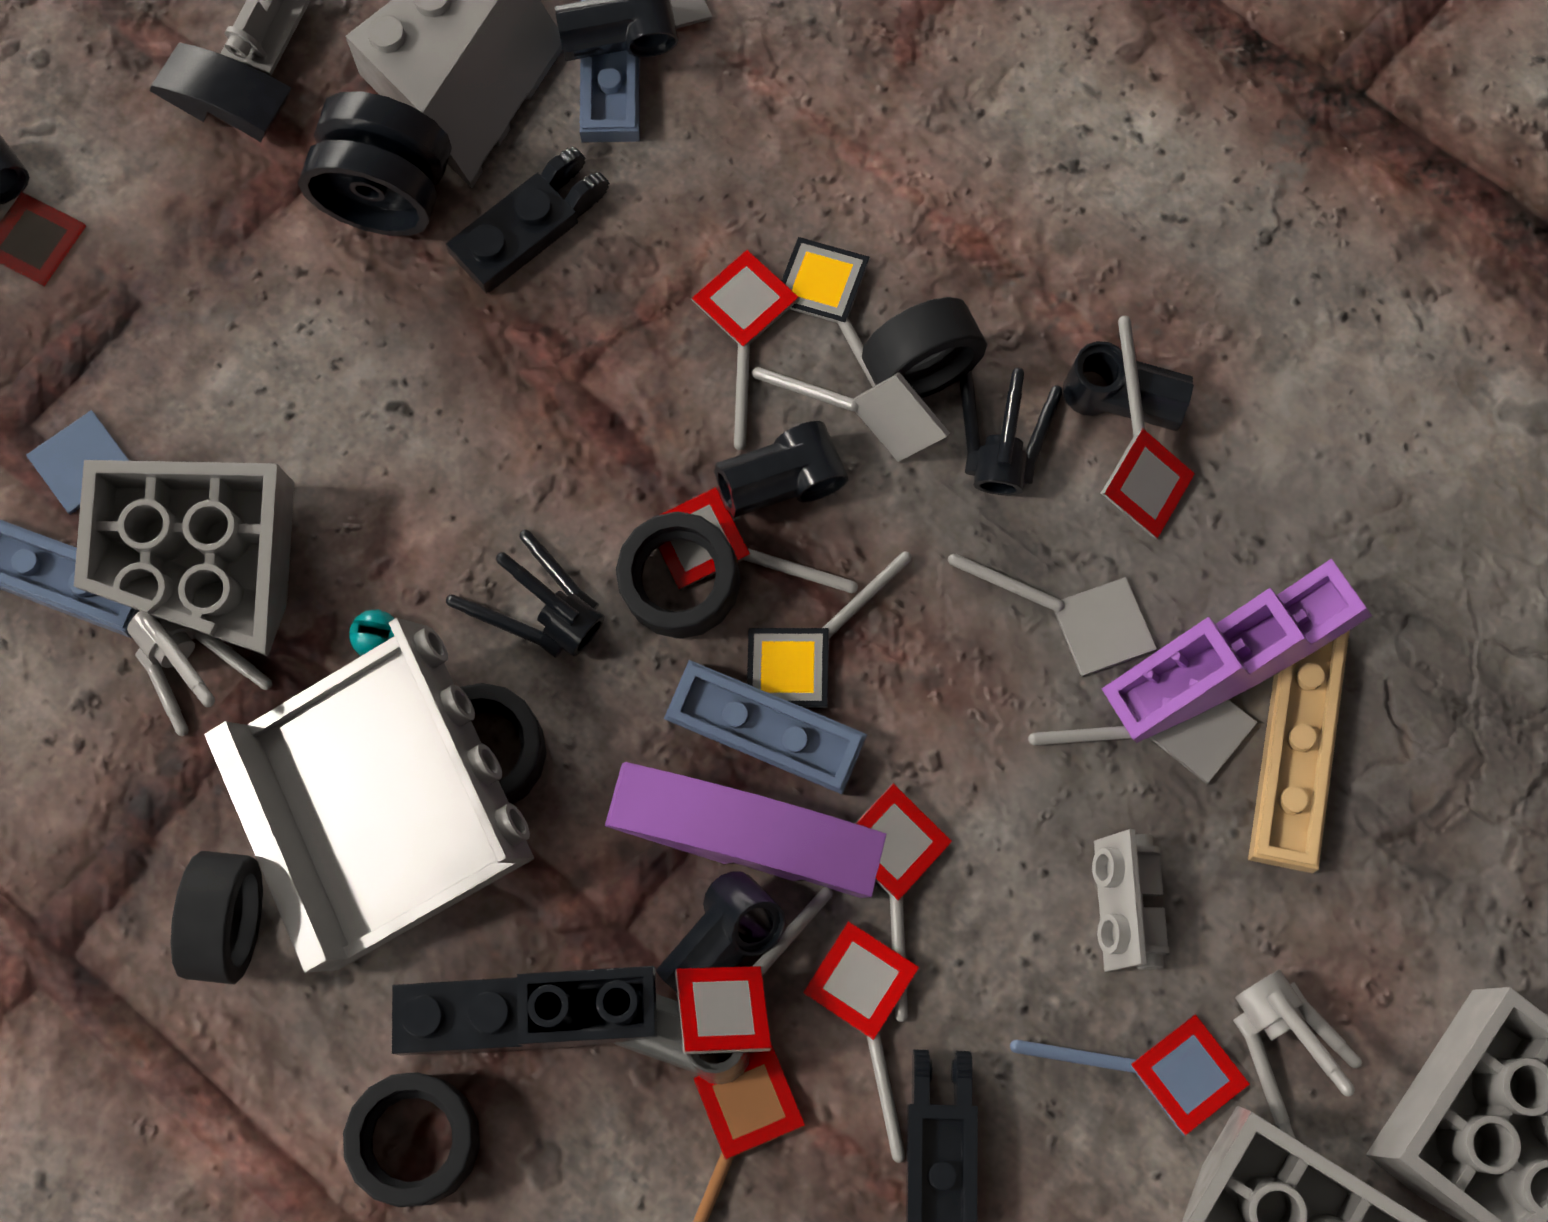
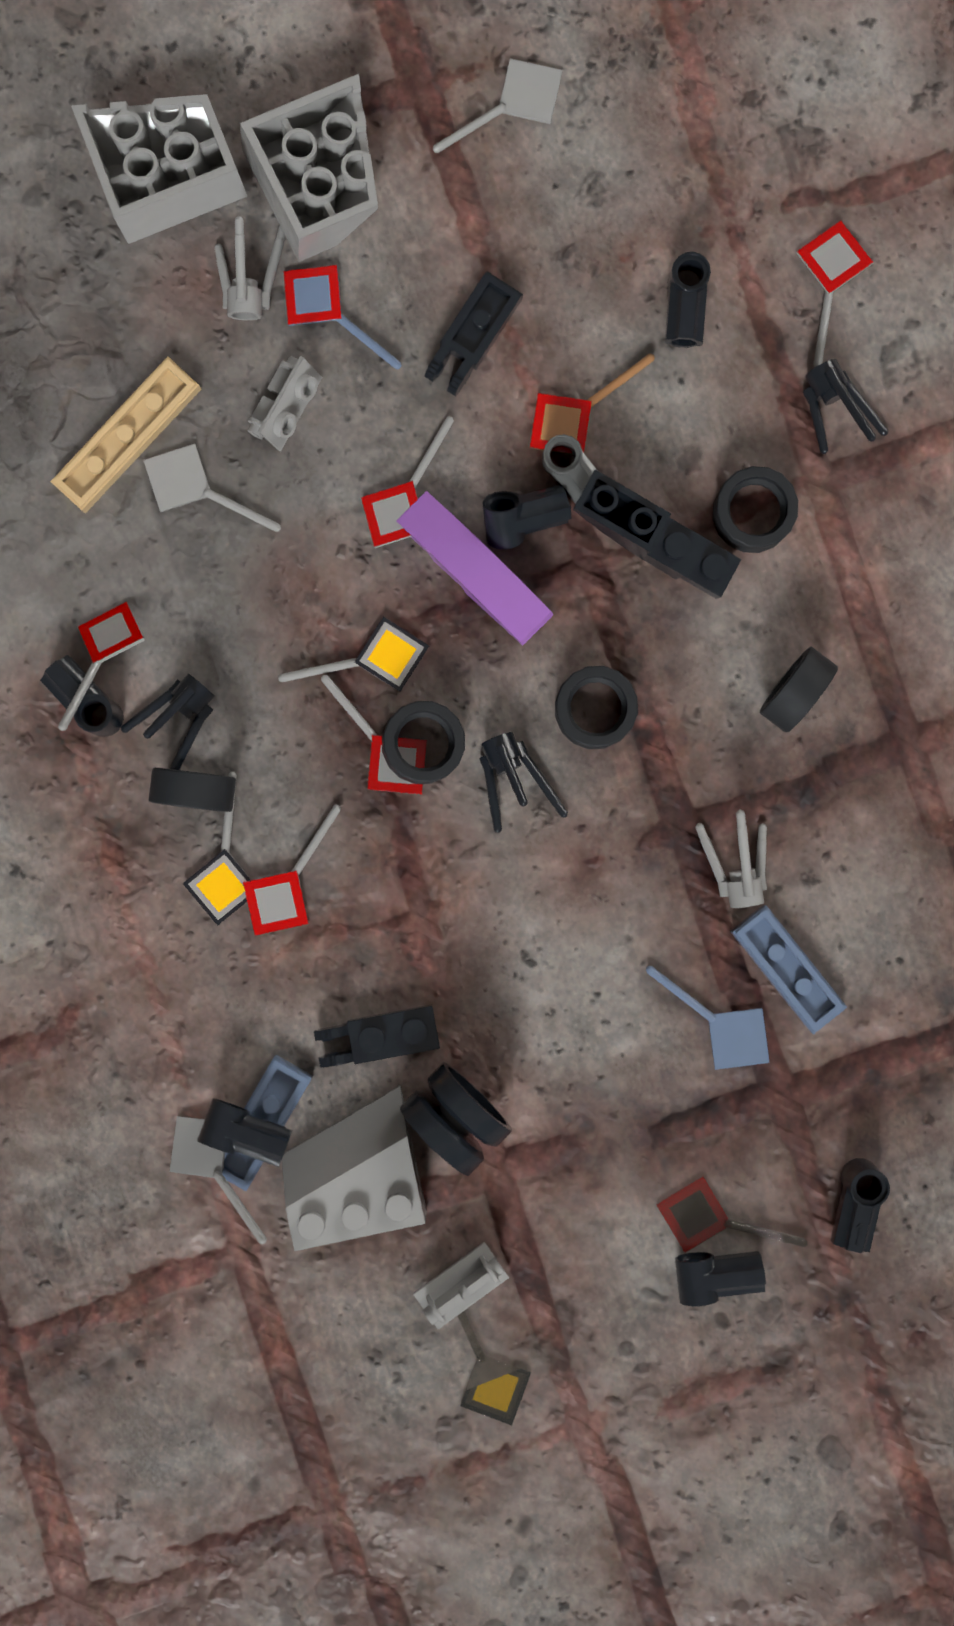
camera: 150 degrees left, 15 degrees up
light grey wedge [74,460,295,656] -> none
black slope [150,43,291,142] -> none
panel [204,618,534,973] -> none
teal hinge [349,609,395,656] -> none
sand blue tile [664,660,867,795] -> none
piece [675,887,833,1054] -> none
black piece [714,421,848,518] -> none
light grey piece [752,367,950,462] -> none
piece [803,921,920,1163] -> none
light grey piece [948,553,1157,677] -> none
medium lavender slope [1102,559,1372,743] -> none

